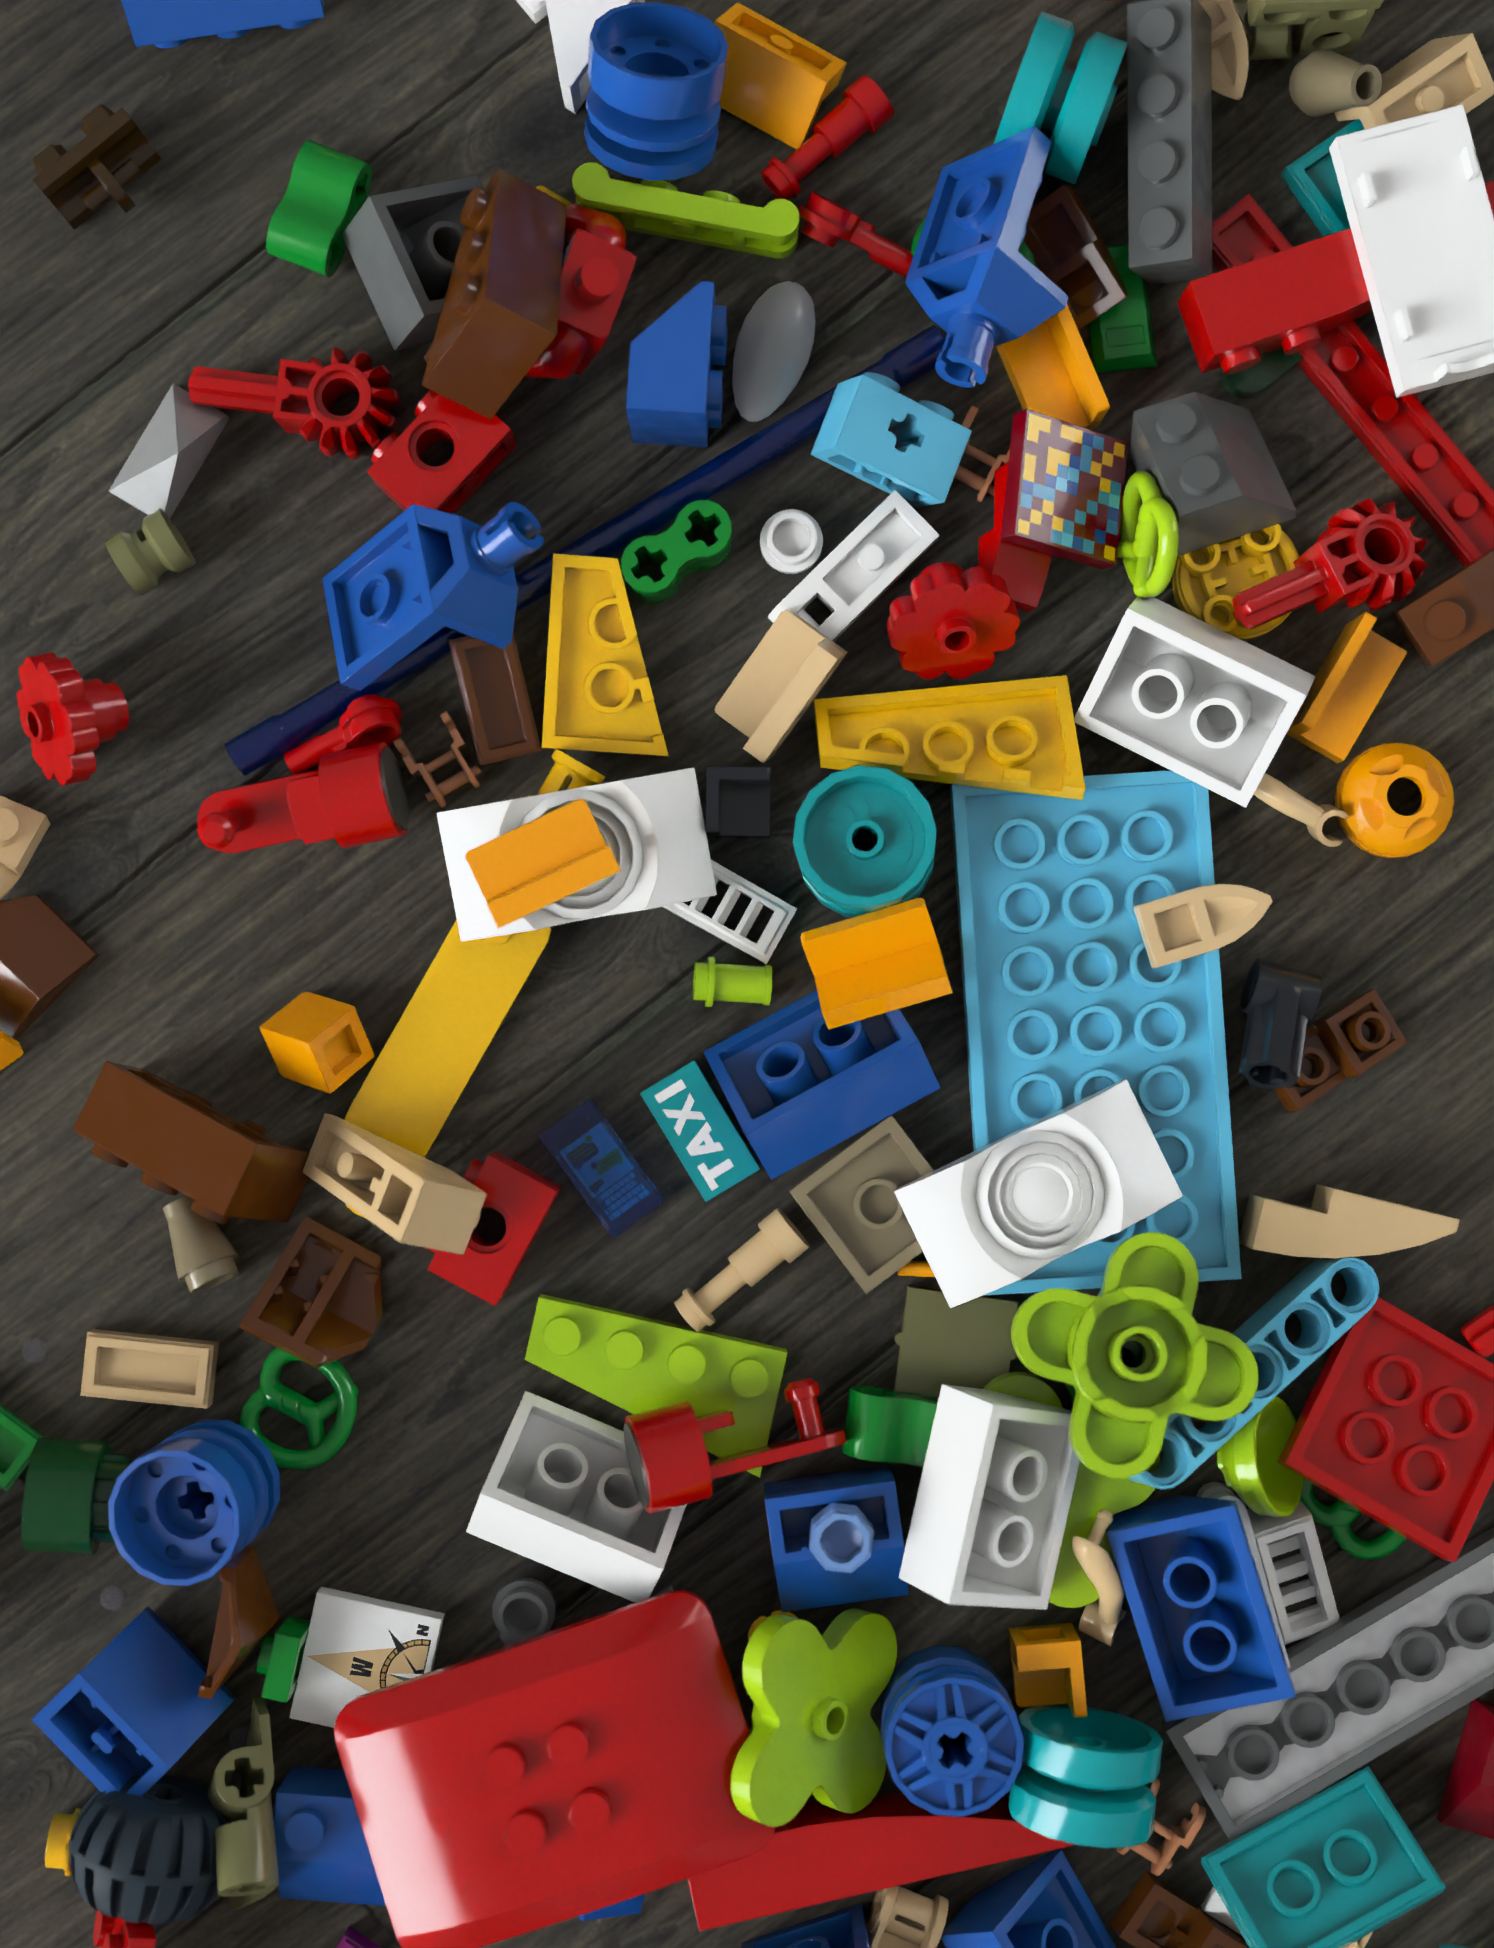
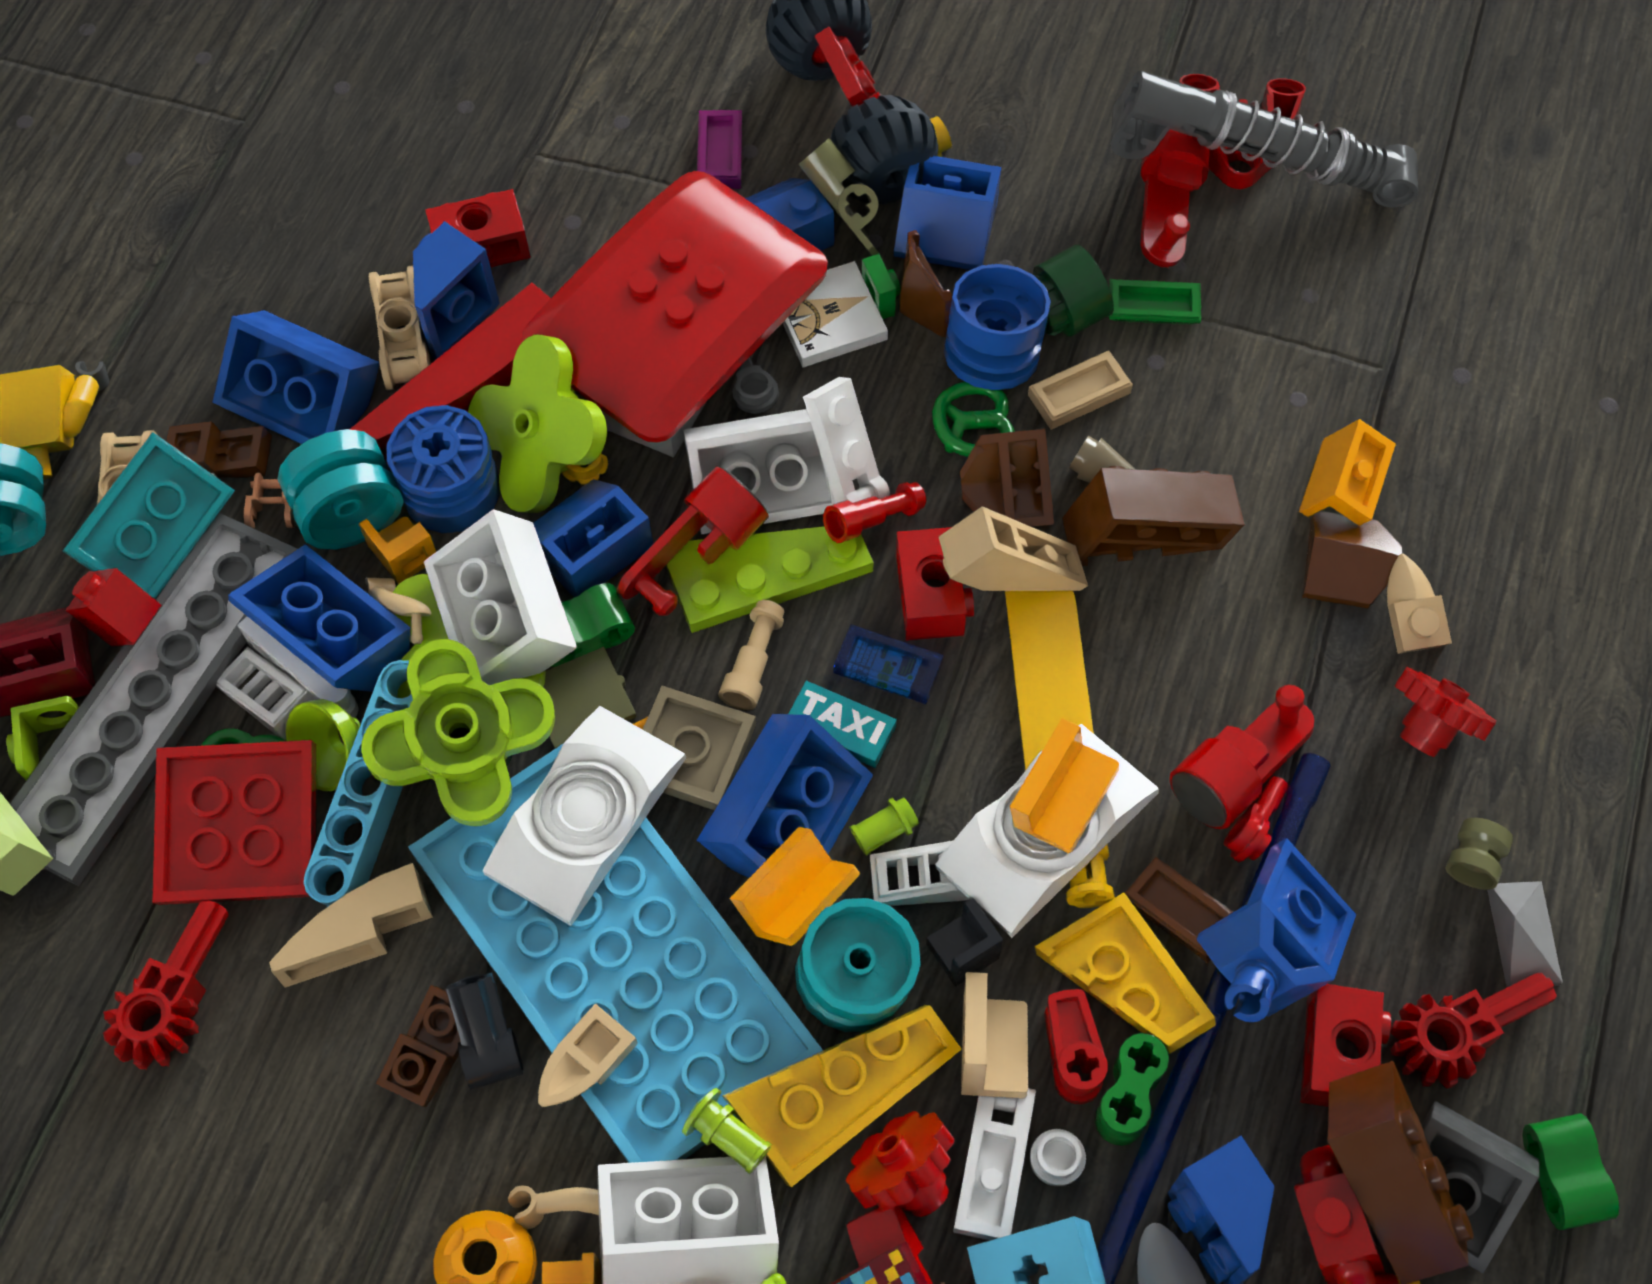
camera: 145 degrees right, 25 degrees down
light orange panel [259,992,375,1094] -> none
nougat piece [393,711,481,808] -> none
medium blue tile [809,1503,874,1573] -> none
none -> red brick [66,568,162,646]
none -> lime pin [682,1087,772,1174]
none -> white plate [803,377,890,503]
none -> red piece [823,482,926,543]
none -> red piece [1044,989,1108,1104]

